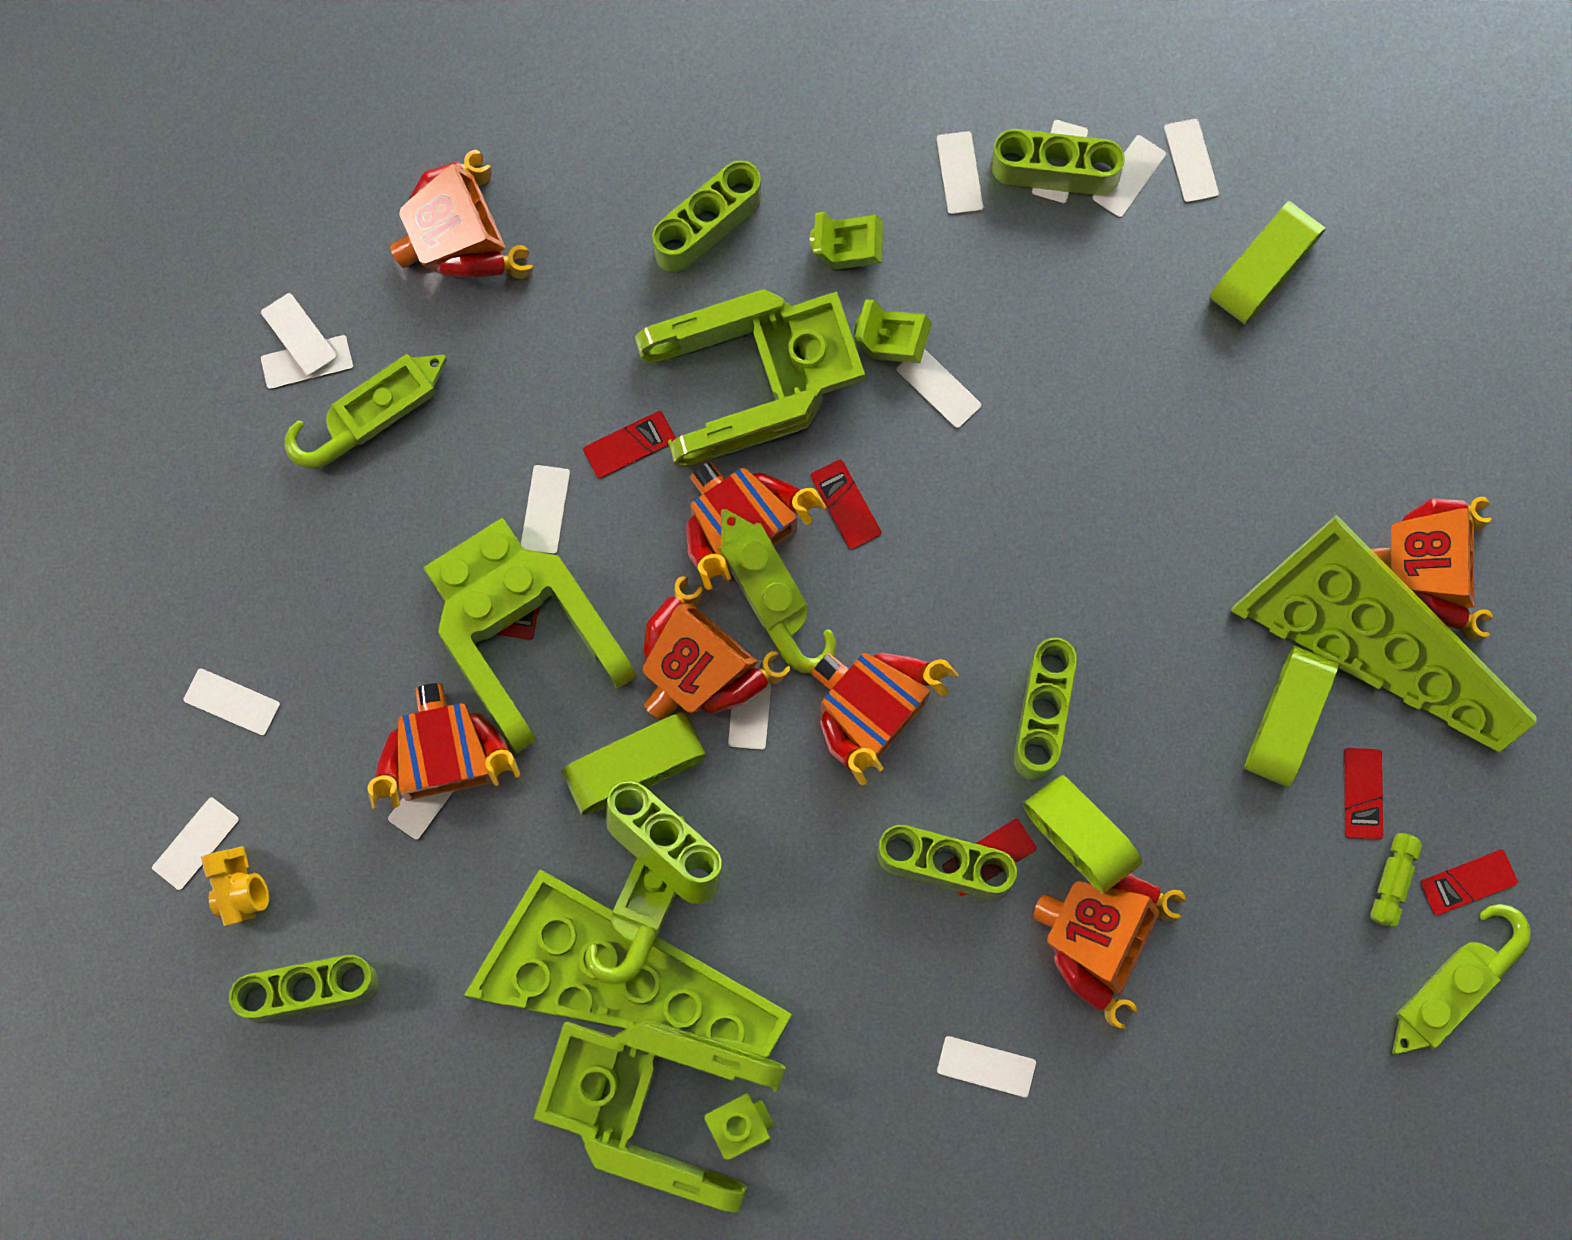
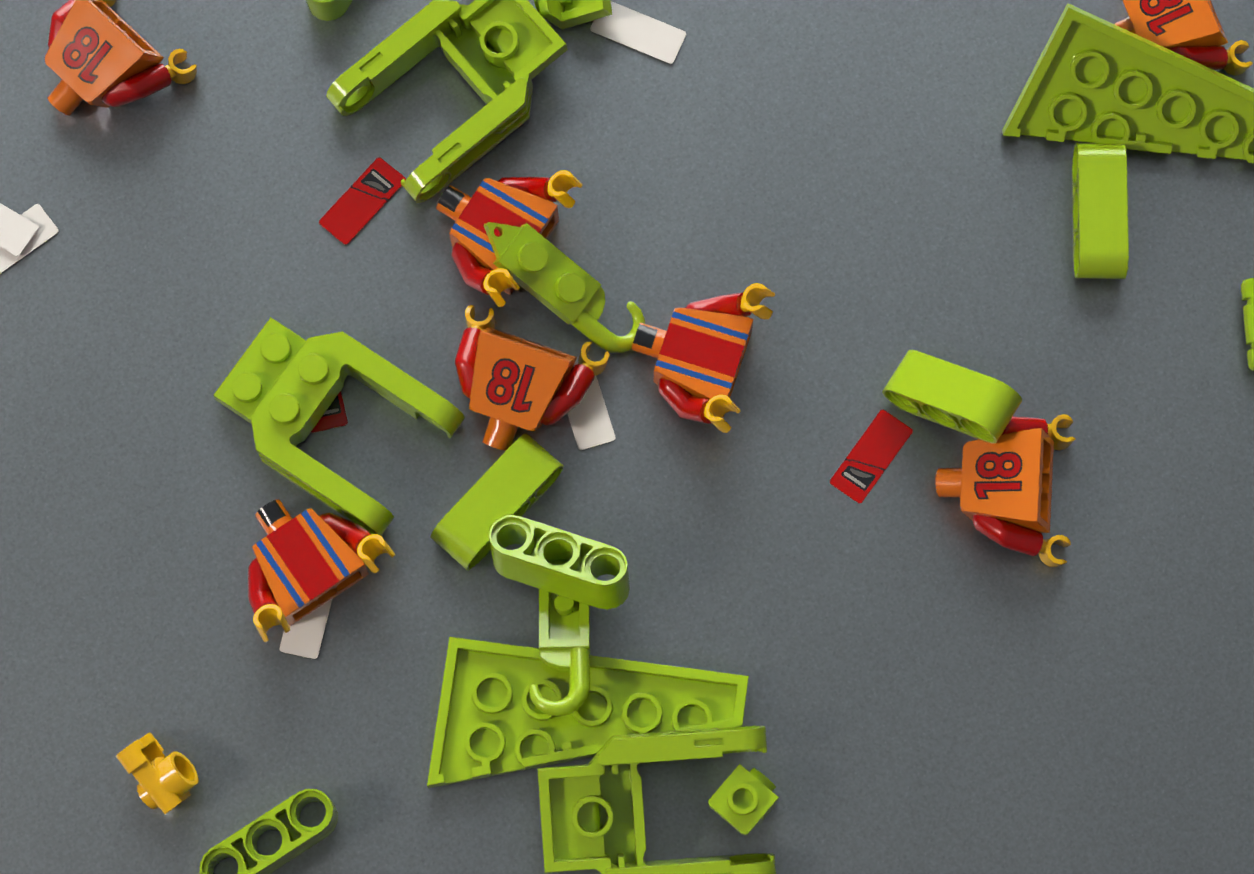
camera: 20 degrees left, 0 degrees up
white sticker [152,797,239,890] -> none
white sticker [183,668,280,735] -> none
lime plate [284,353,447,468] -> none
white sticker [521,465,570,554] -> none
red sticker [810,459,882,549] -> none
lime beam [877,825,1017,900] -> none
white sticker [937,1036,1036,1097] -> none
lime beam [1014,638,1077,780] -> none
red sticker [1344,748,1384,839] -> none

